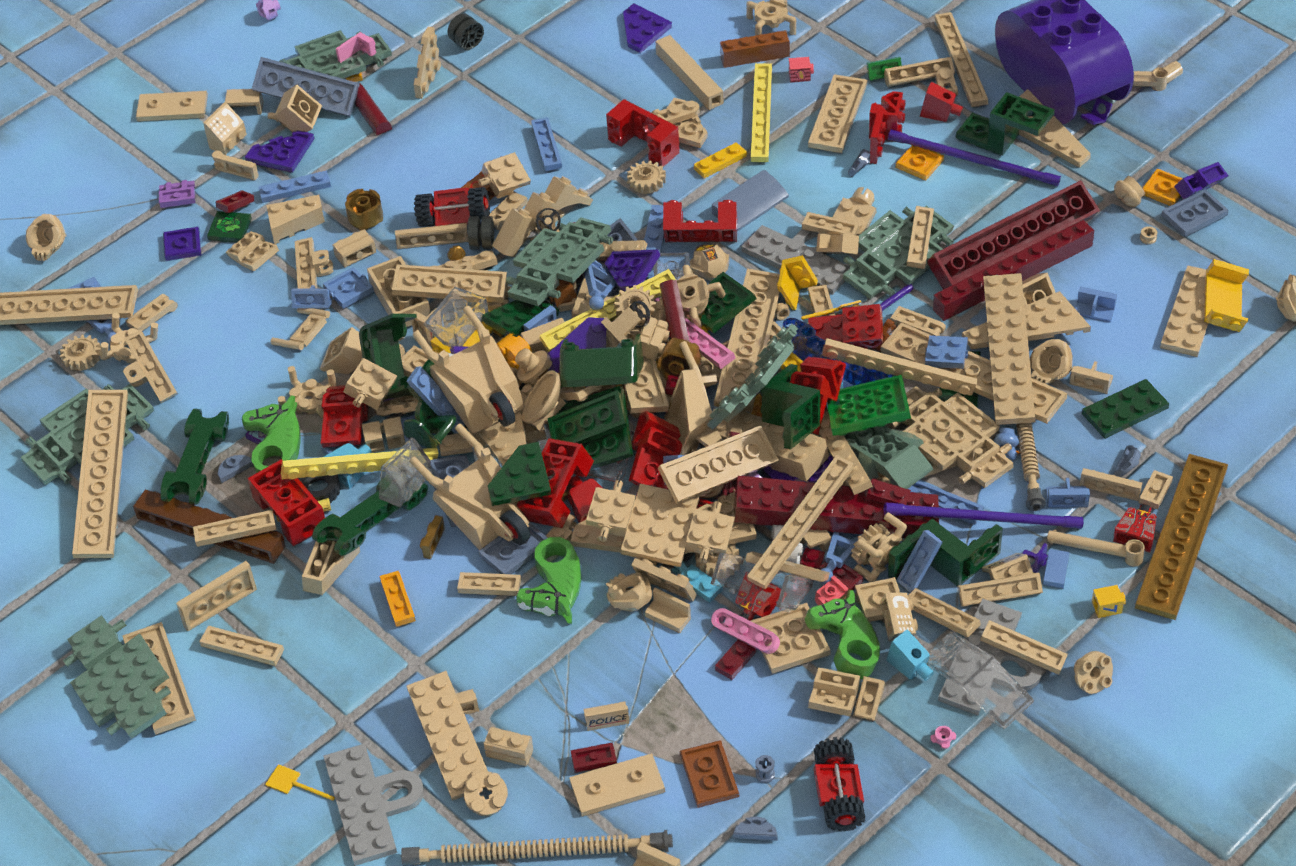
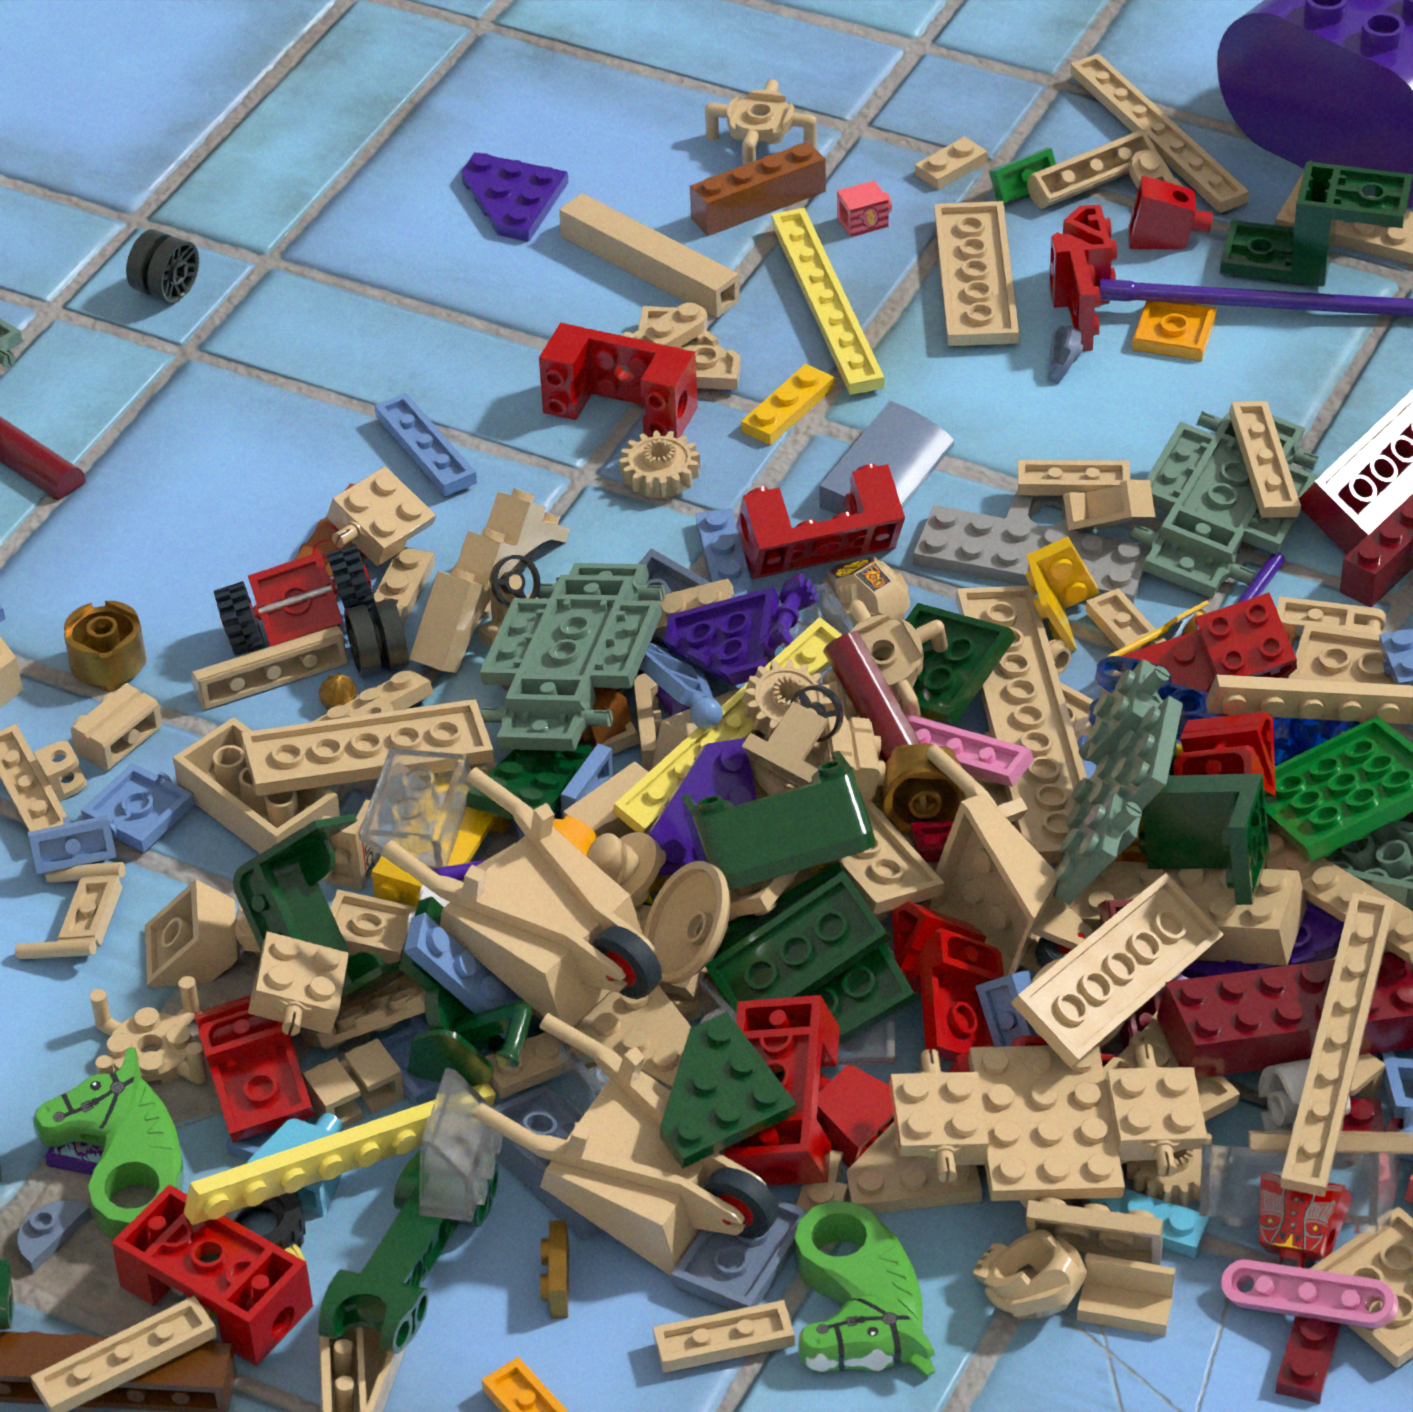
camera: 20 degrees left, 5 degrees down
tan plate [414,26,441,99] -> none
tan plate [833,187,877,236] -> none
none -> dark purple piece [760,573,819,656]
none -> tan plate [915,136,988,190]

